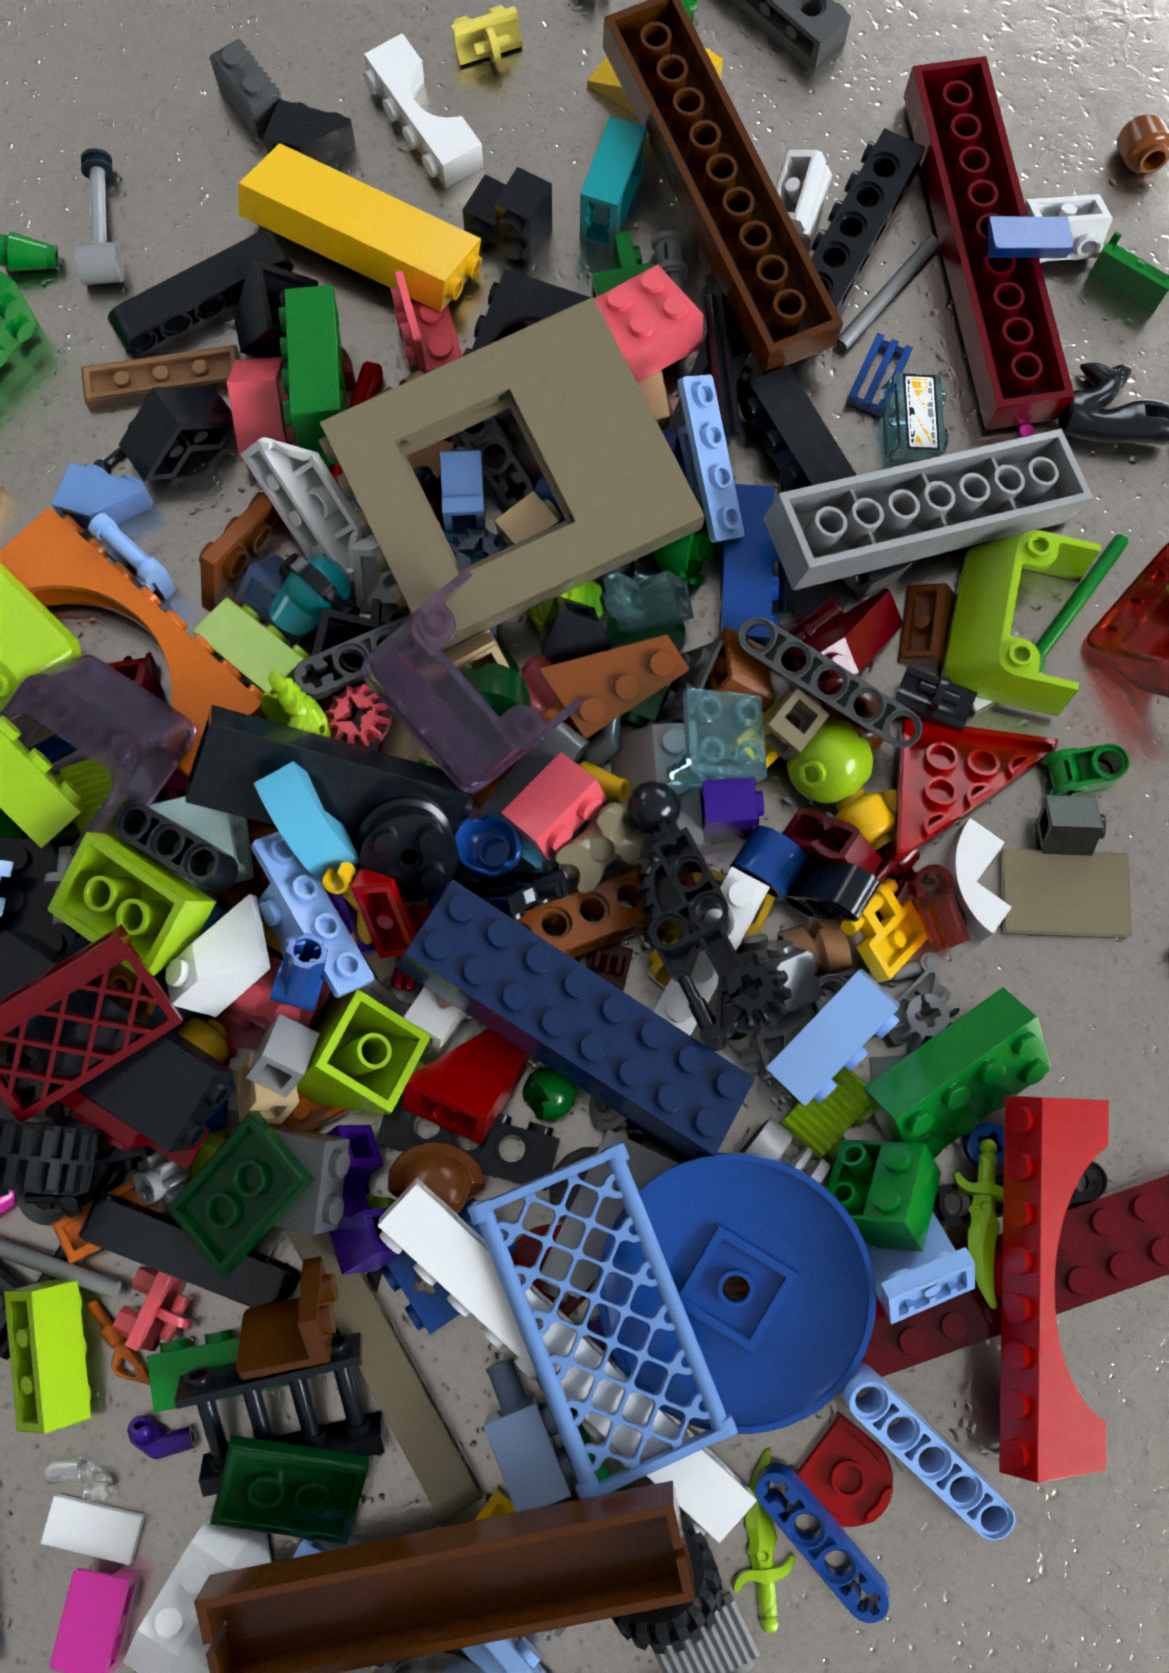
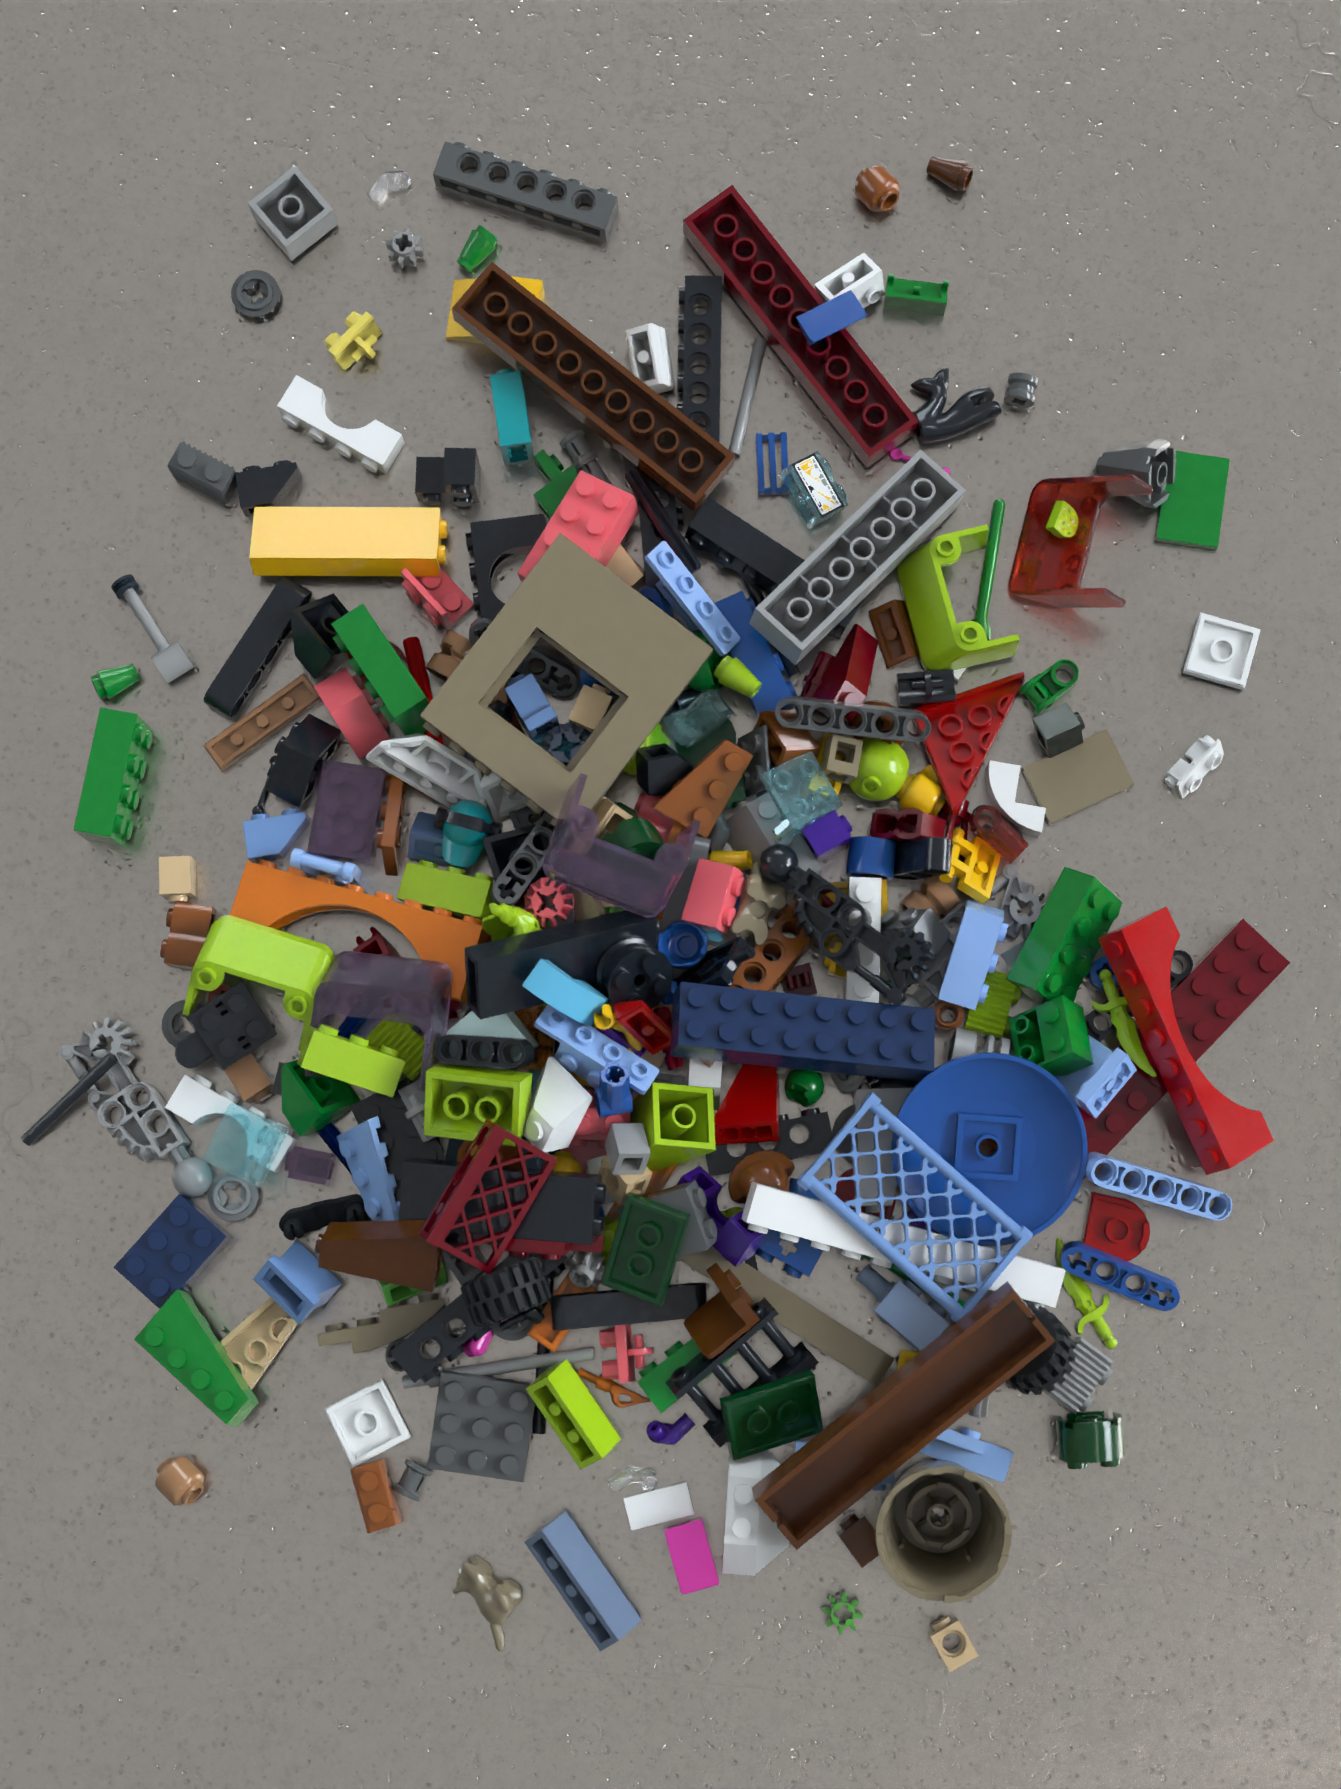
camera: 20 degrees left, 5 degrees up
none -> clear purple brick [307,759,388,867]
none -> lime cone [714,655,762,698]
none -> dark orange cone [933,1000,964,1031]

